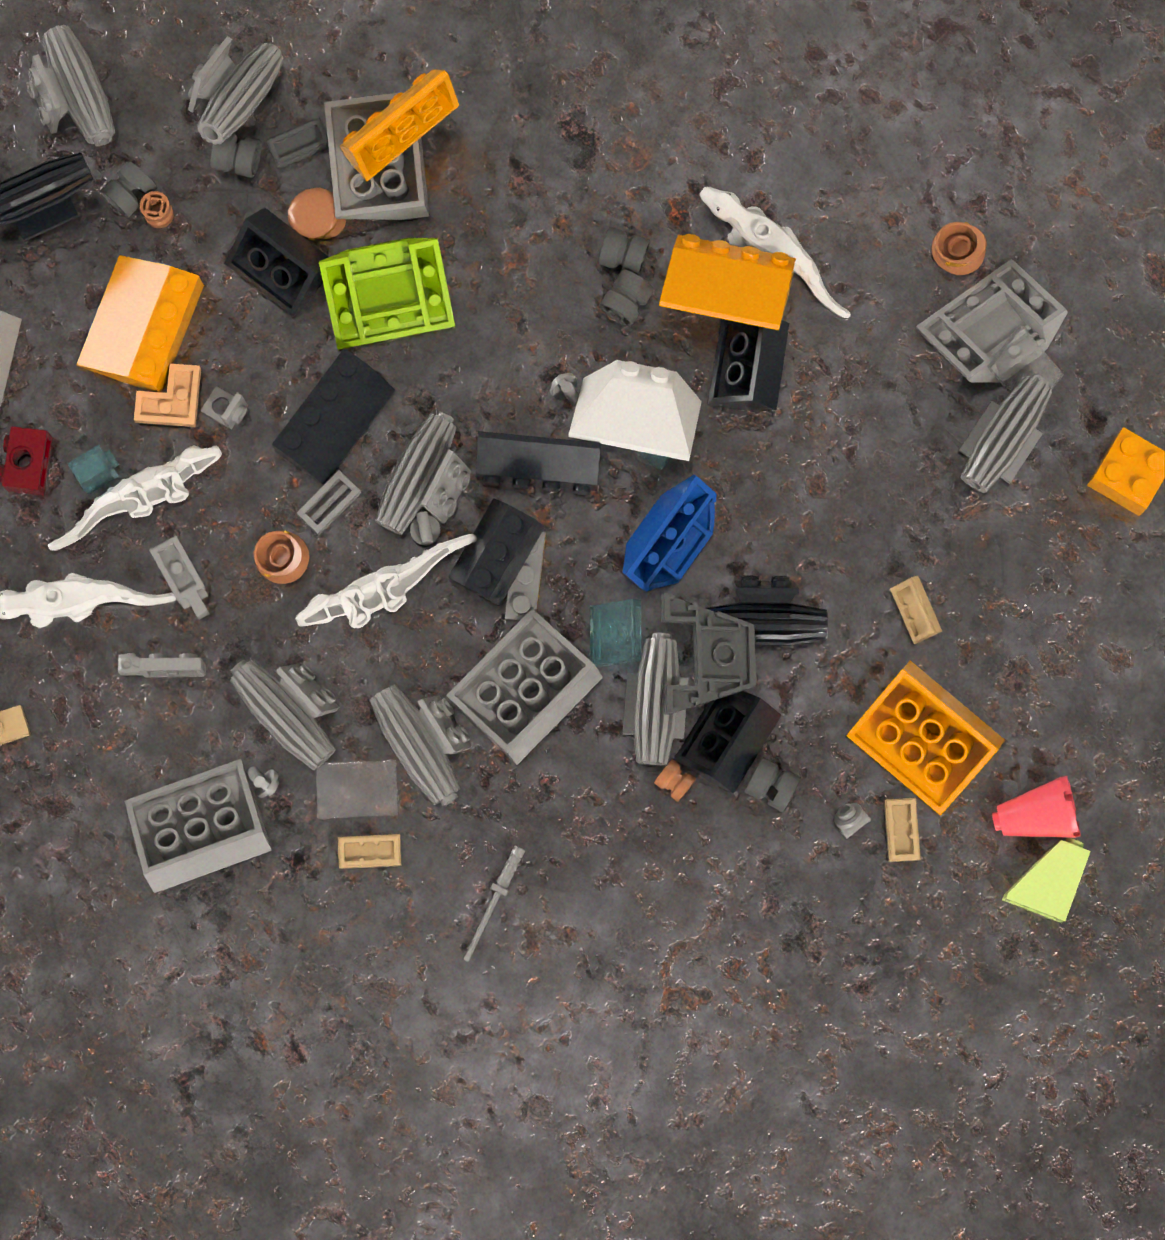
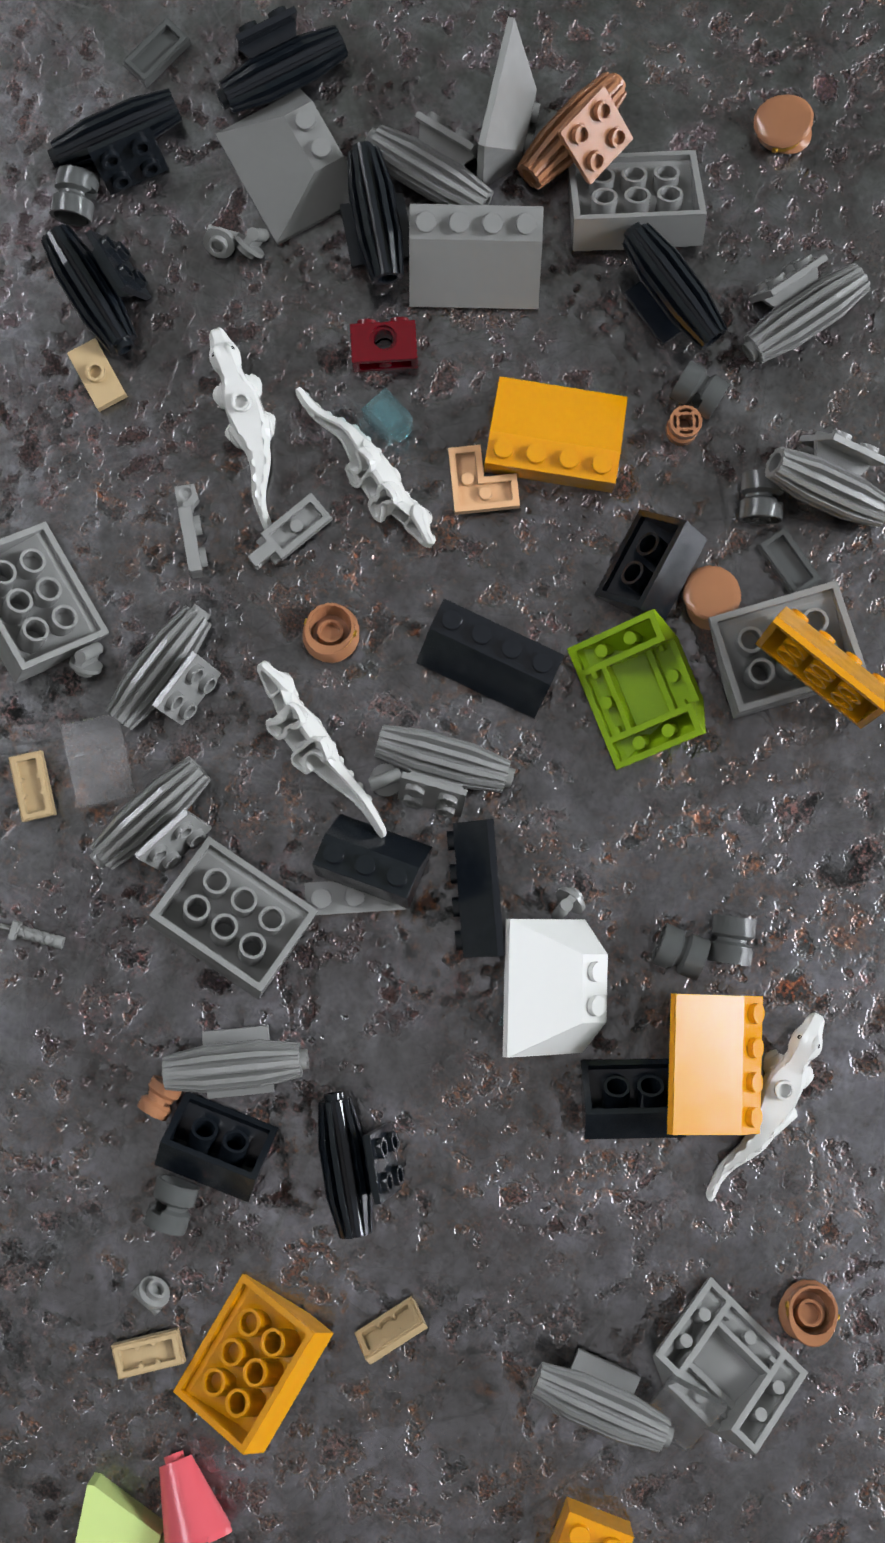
camera: 85 degrees right, 5 degrees up
light grey bracket [201,386,247,430] -> none
light grey tile [297,470,361,535] -> none
clear light blue plate [590,599,641,667] -> none
blue wedge [623,475,717,592] -> none
dark grey wing [661,593,756,715] -> none

